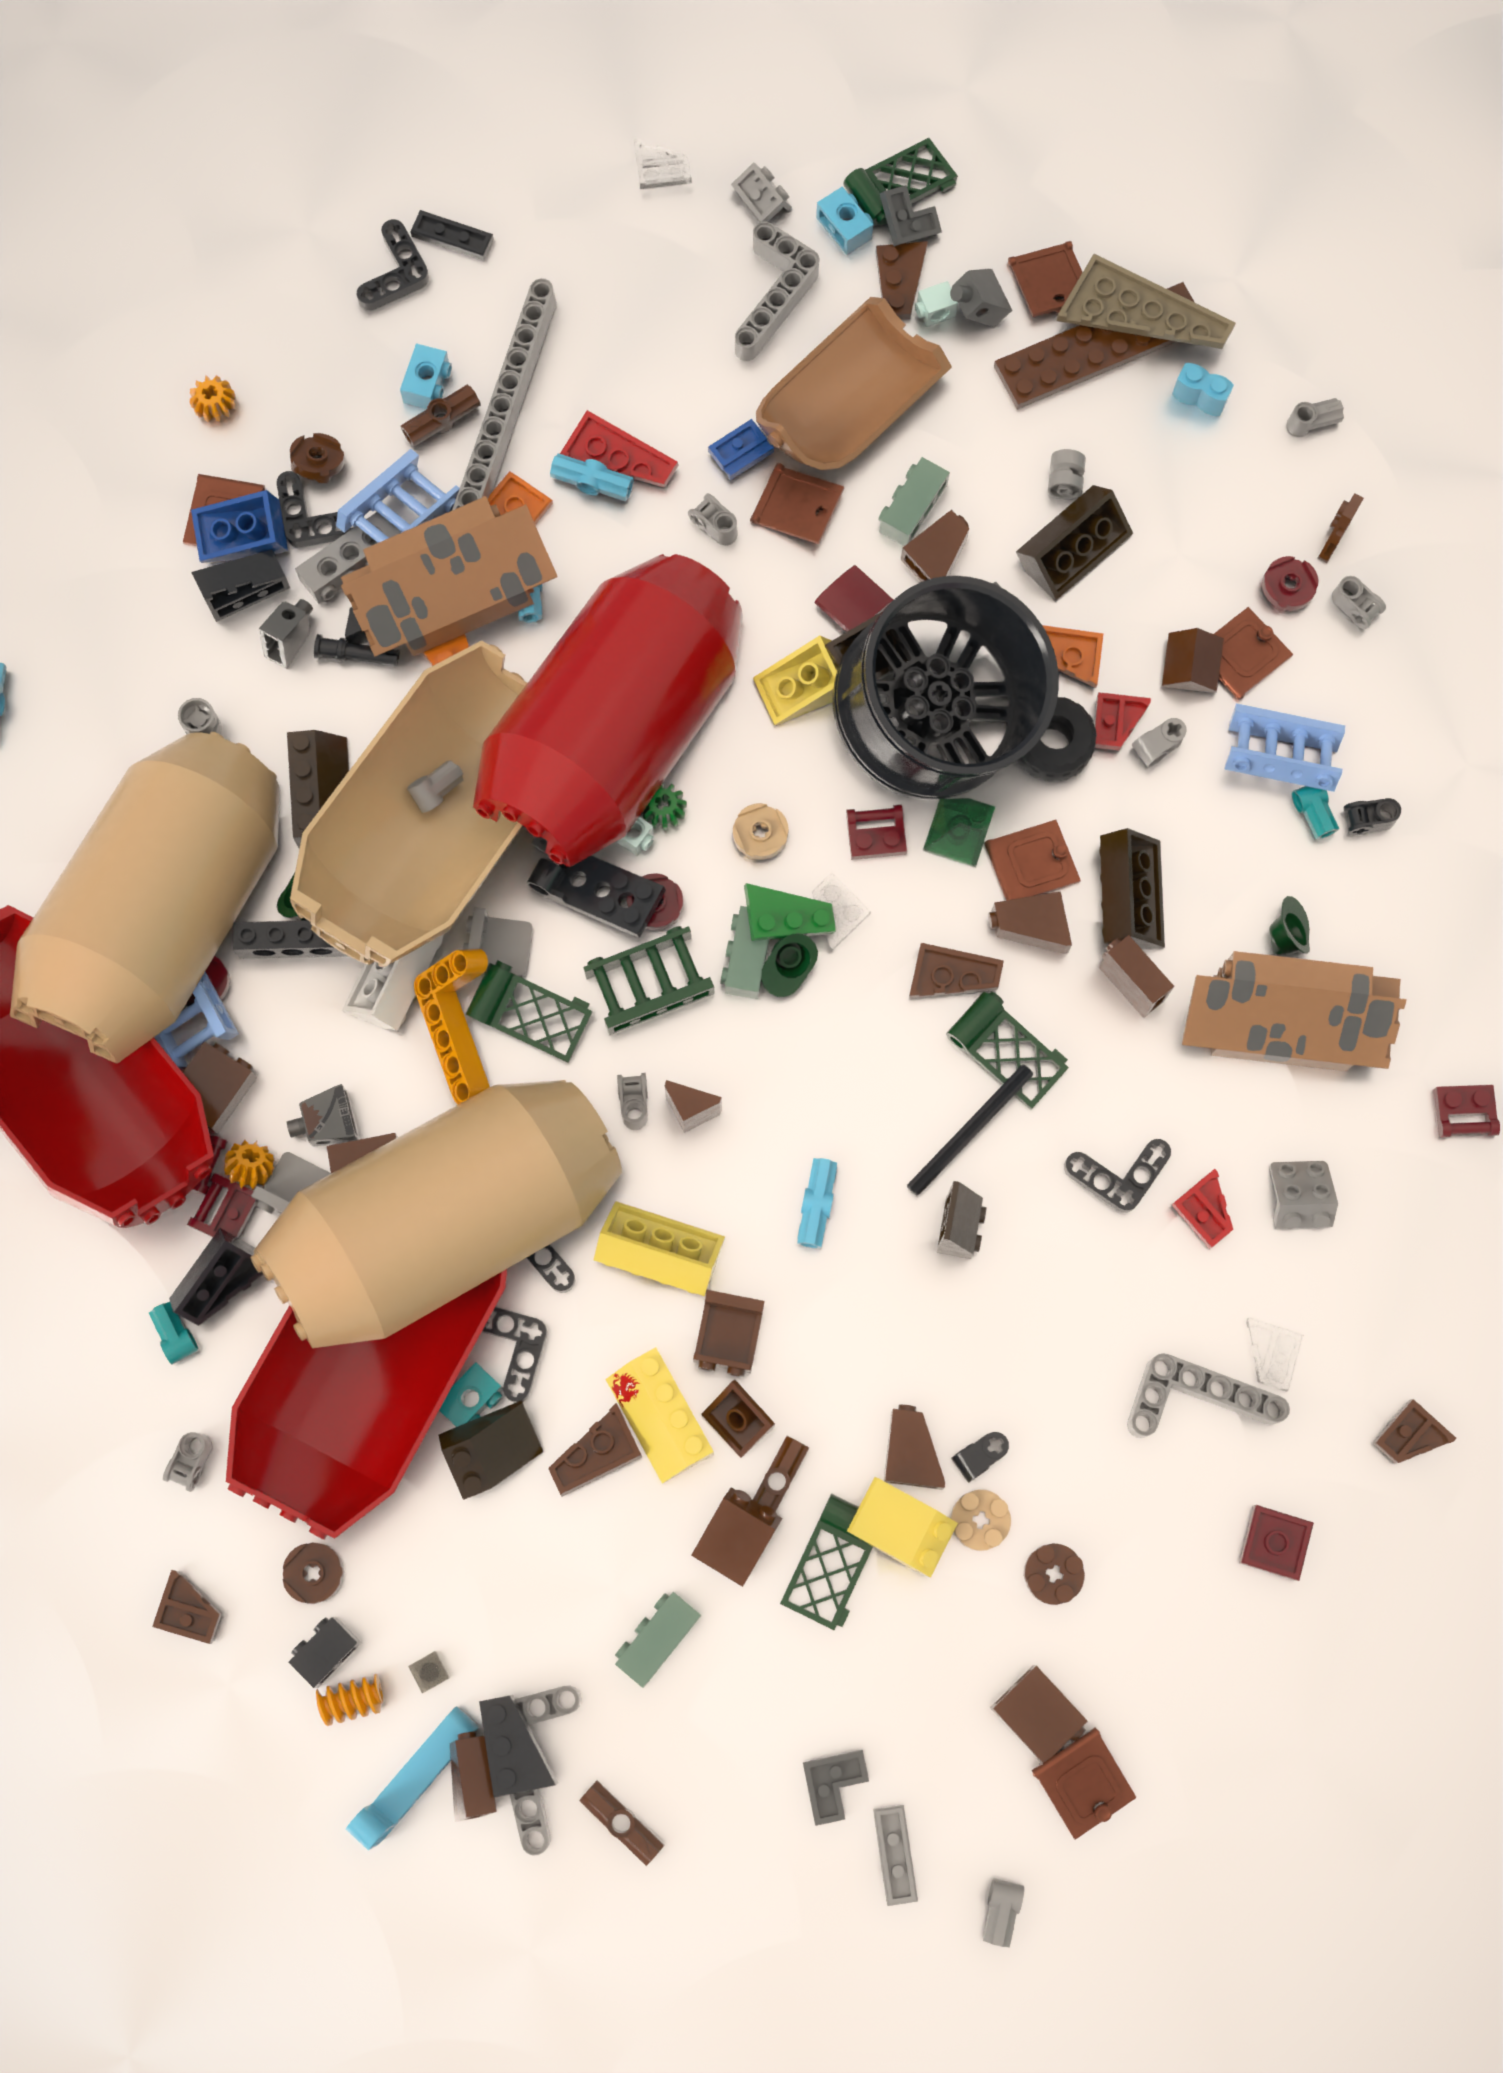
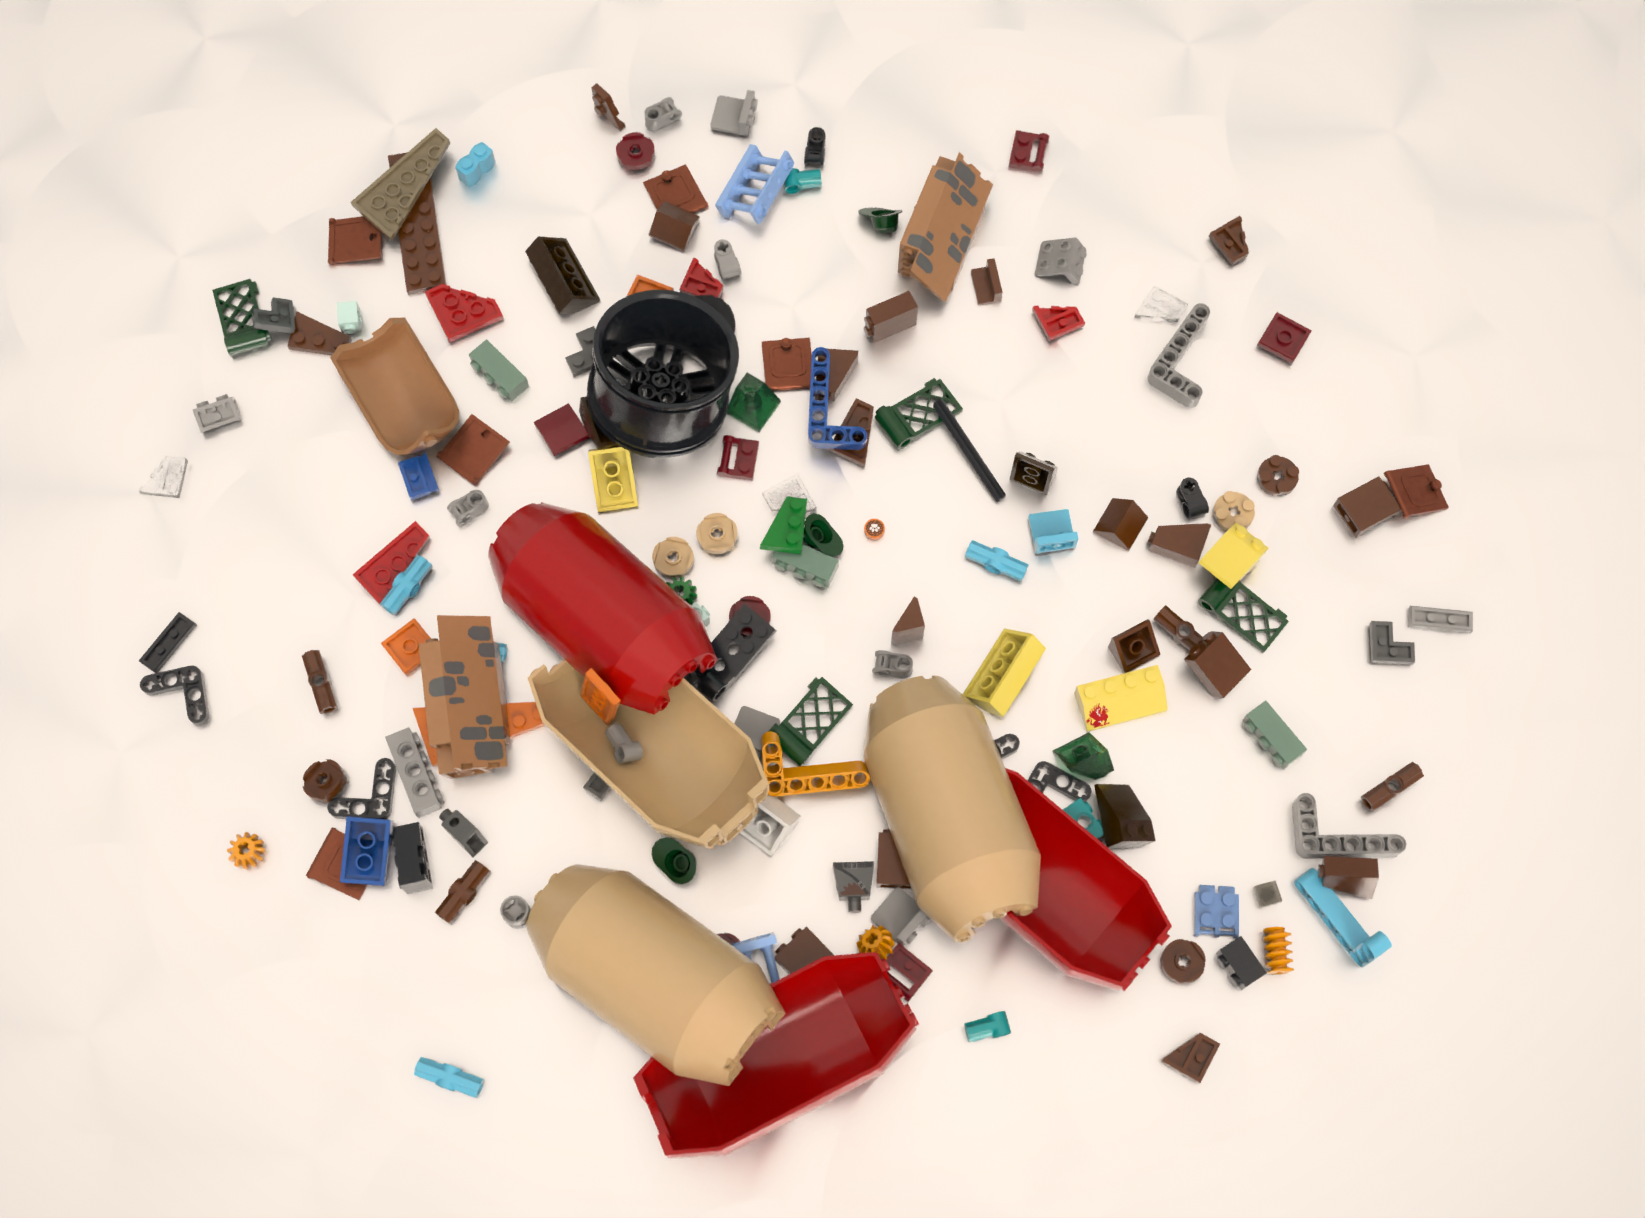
camera: 75 degrees left, 5 degrees down
light grey piece [162,1432,212,1492] -> none
black wedge [169,1228,263,1326] -> none
black brick [233,921,349,959] -> none
dark brown slope [287,730,350,848] -> none
black pin [314,634,400,667] -> none
light blue fence [336,449,460,543] -> none
black slope [345,607,368,644] -> none
medium azure brick [400,343,452,409] -> none
light grey beam [452,278,556,510] -> none
black wedge [479,1695,558,1797] -> none
reddish brown wing [548,1403,642,1497] -> none
dark green fence [583,926,715,1035] -> none
reddish brown panel [693,1290,765,1377] -> none
light grey beam [735,222,820,361] -> none
medium azure brick [816,186,874,255] -> none
reddish brown slope [901,509,969,582] -> none
dark grey torso [950,269,1013,327] -> none
light grey piece [983,1878,1024,1948] -> none
light grey wheel [1048,449,1086,500] -> none
black beam [1064,1139,1171,1213] -> none
dark brown slope [1099,828,1165,949] -> none
light grey piece [1286,398,1344,436] -> none
none -> red plate [425,284,504,343]
none -> reddish brown piece [434,860,491,924]
none -> orange plate [580,668,621,725]
none -> tan plate [652,537,694,578]
none -> light grey bracket [710,90,758,136]
none -> blue beam [808,347,867,450]
none -> tile [864,519,885,540]
none -> reddish brown panel [970,258,1003,305]
none -> medium azure bracket [1028,509,1079,554]
none -> clear green slope [1052,732,1114,780]
none -> reddish brown slope [1093,498,1148,551]
none -> medium blue plate [1194,885,1239,938]

